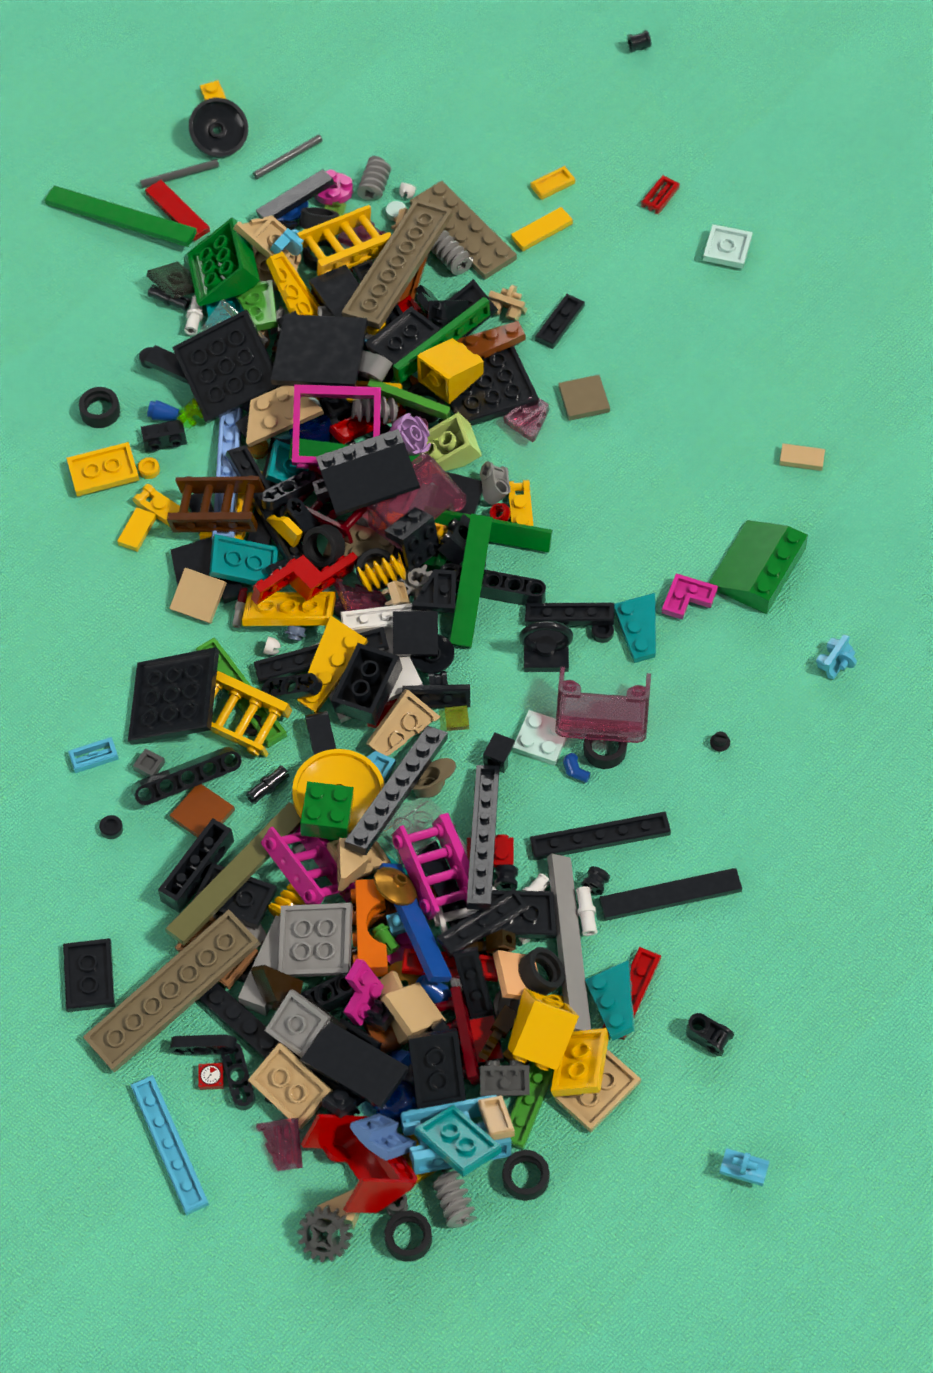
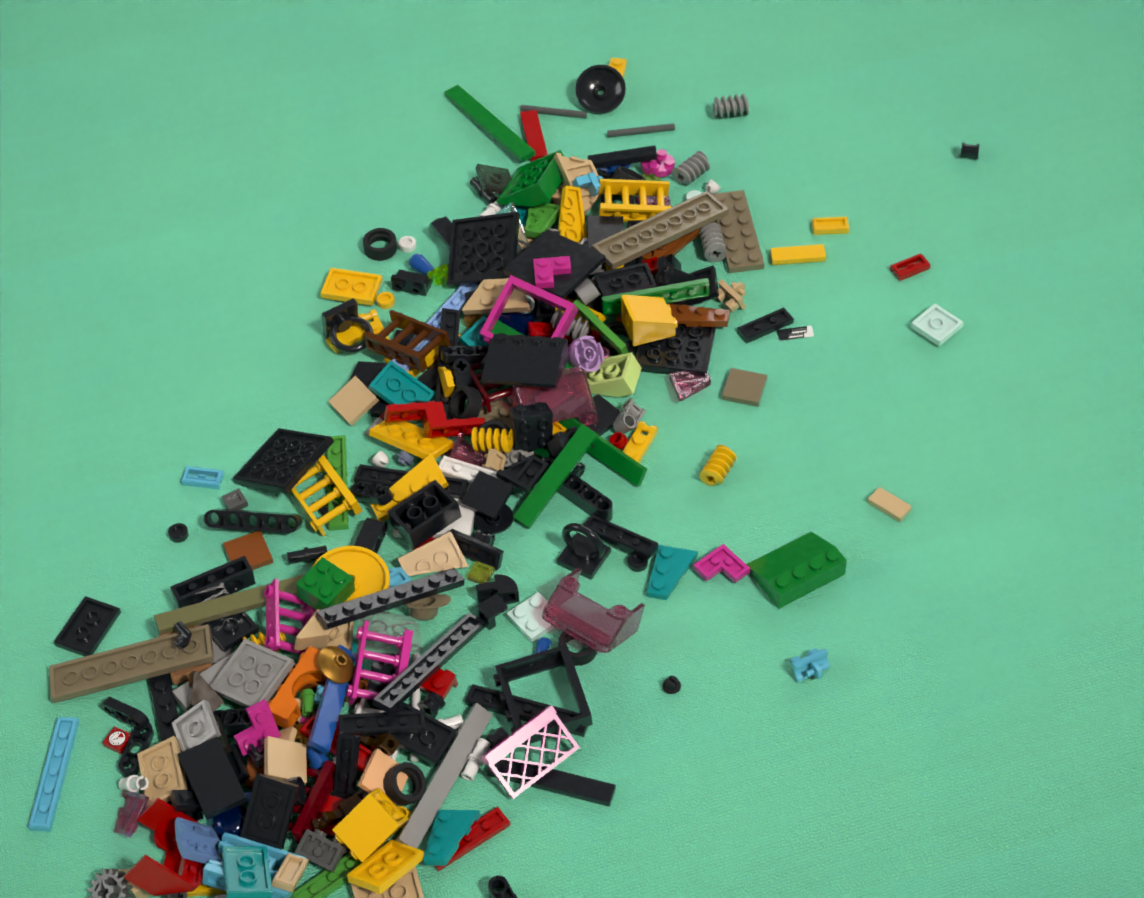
camera: 30 degrees right, 10 degrees down
none -> white pin [118,775,149,792]
none -> black arm [174,622,192,648]
none -> black tile [322,298,373,353]
none -> white tile [398,236,416,253]
none -> black brick [476,574,519,604]
none -> fence [480,705,580,799]
none -> black piece [493,645,593,745]
none -> dark pink plate [533,256,571,289]
none -> yellow piece [699,445,737,486]
none -> light grey piece [713,94,749,119]
none -> sticker [777,326,814,341]

